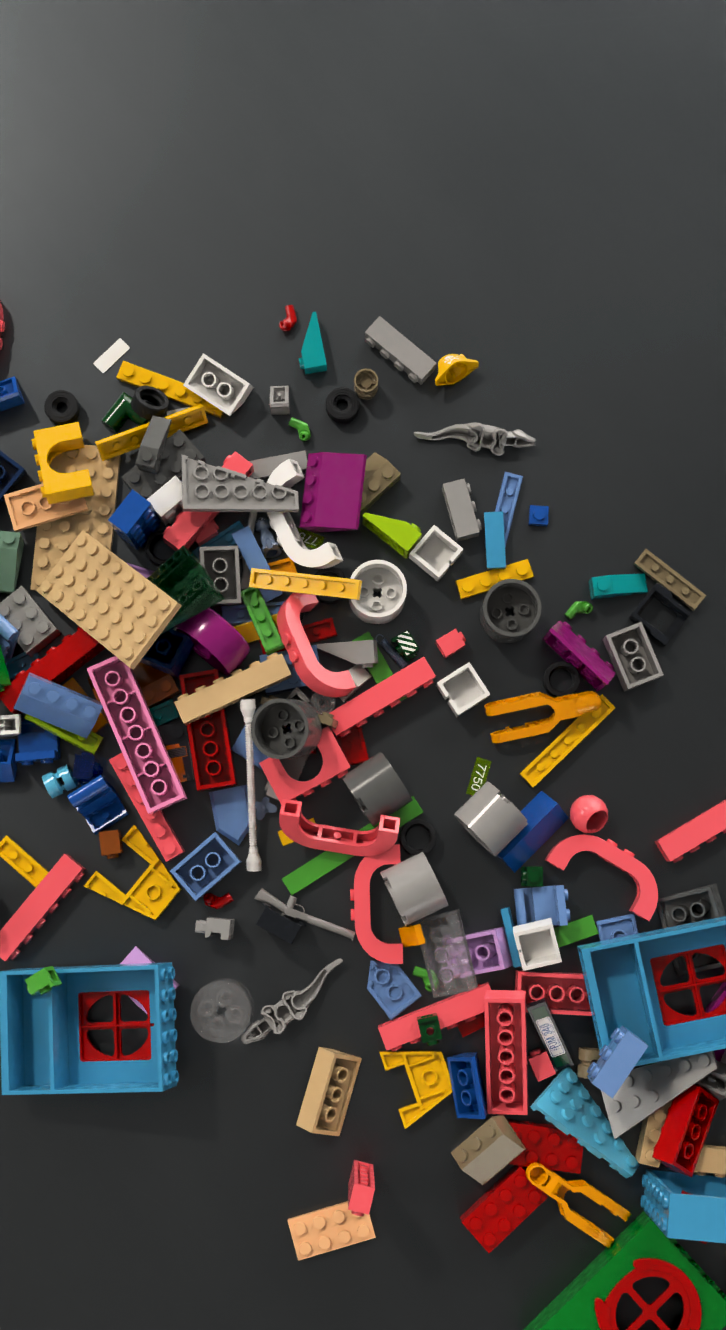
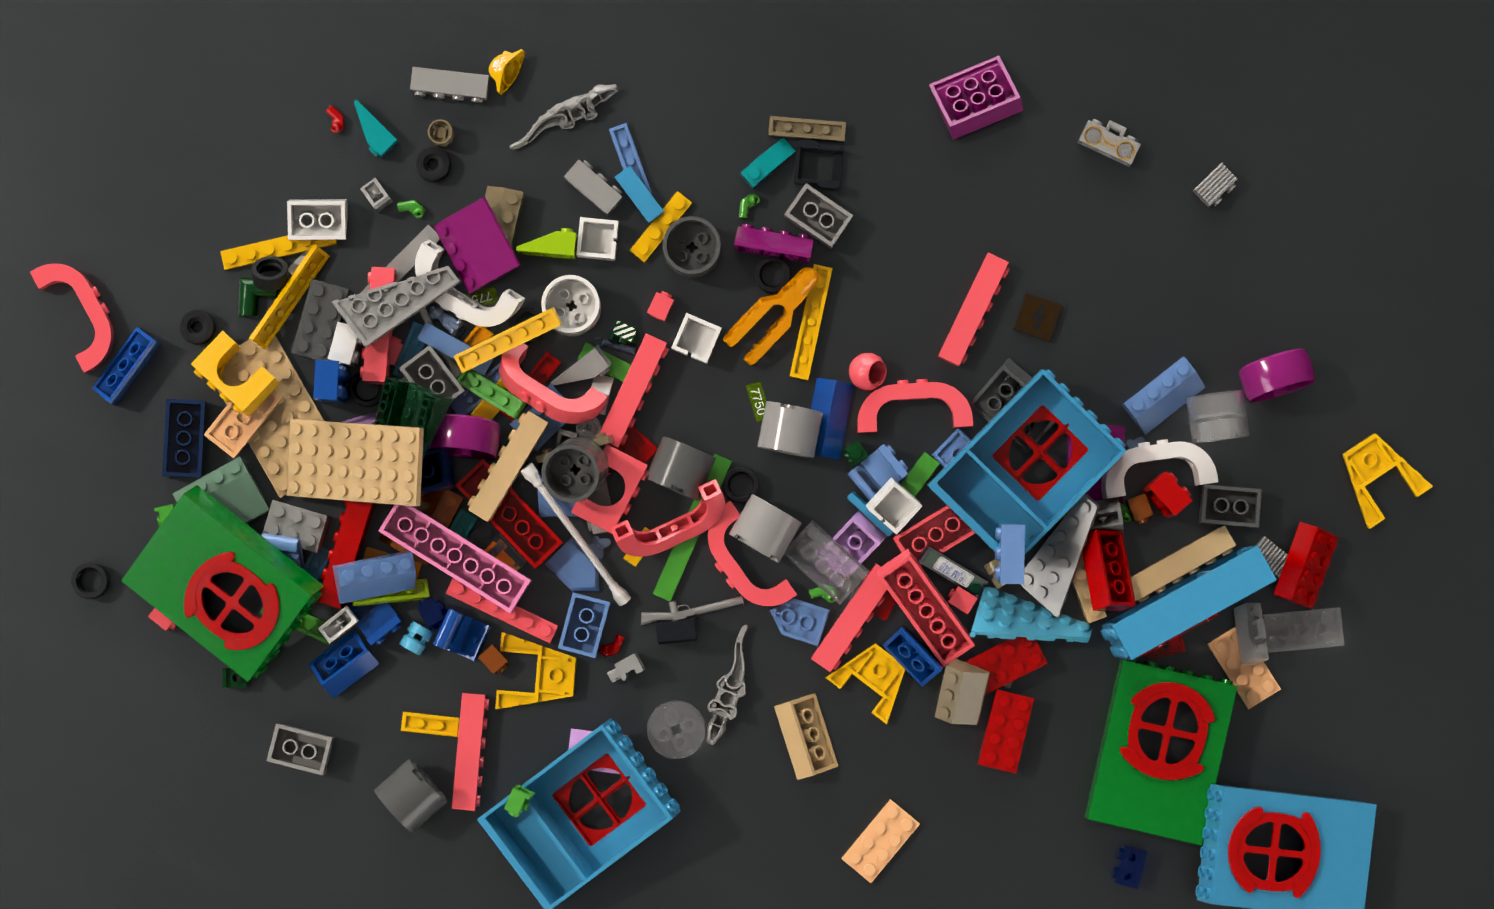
camera: 30 degrees left, 5 degrees up
white sticker [93,338,130,373] -> none
dark grey slope [135,416,172,474] -> none
coral brick [348,1160,375,1216] -> none
light orange tile [398,924,425,947] -> none
dark green brick [417,1013,442,1046] -> none
light orange piece [526,1162,632,1248] -> none
blue plate [528,505,549,526] -> none

